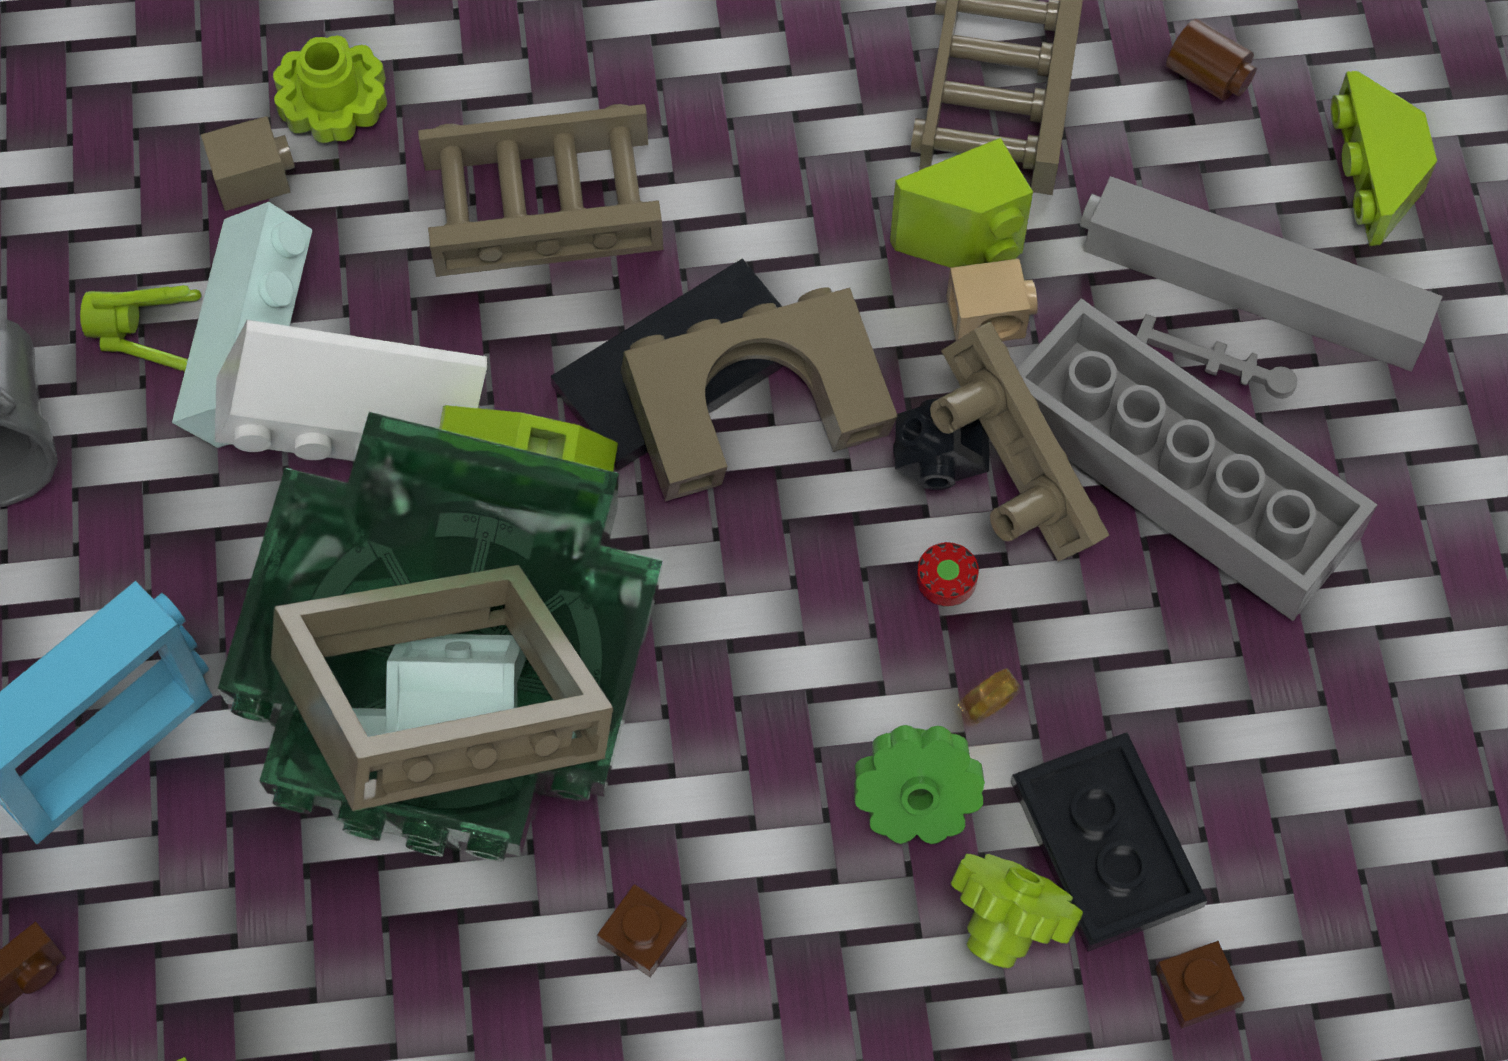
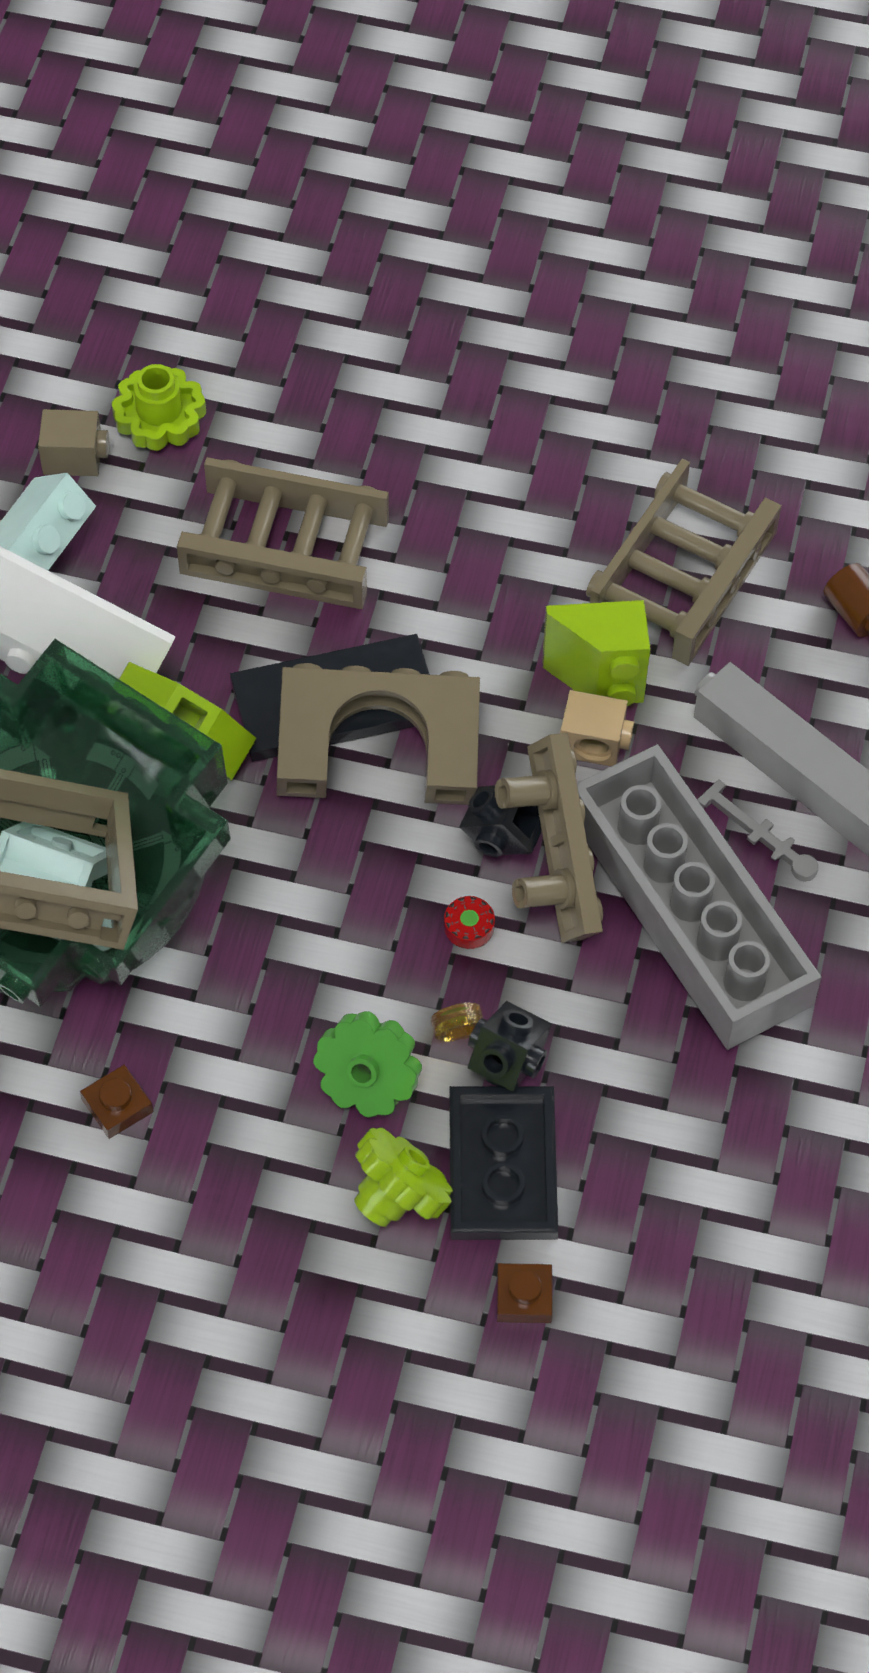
camera: 20 degrees right, 5 degrees down
none -> black brick [467,1001,552,1091]

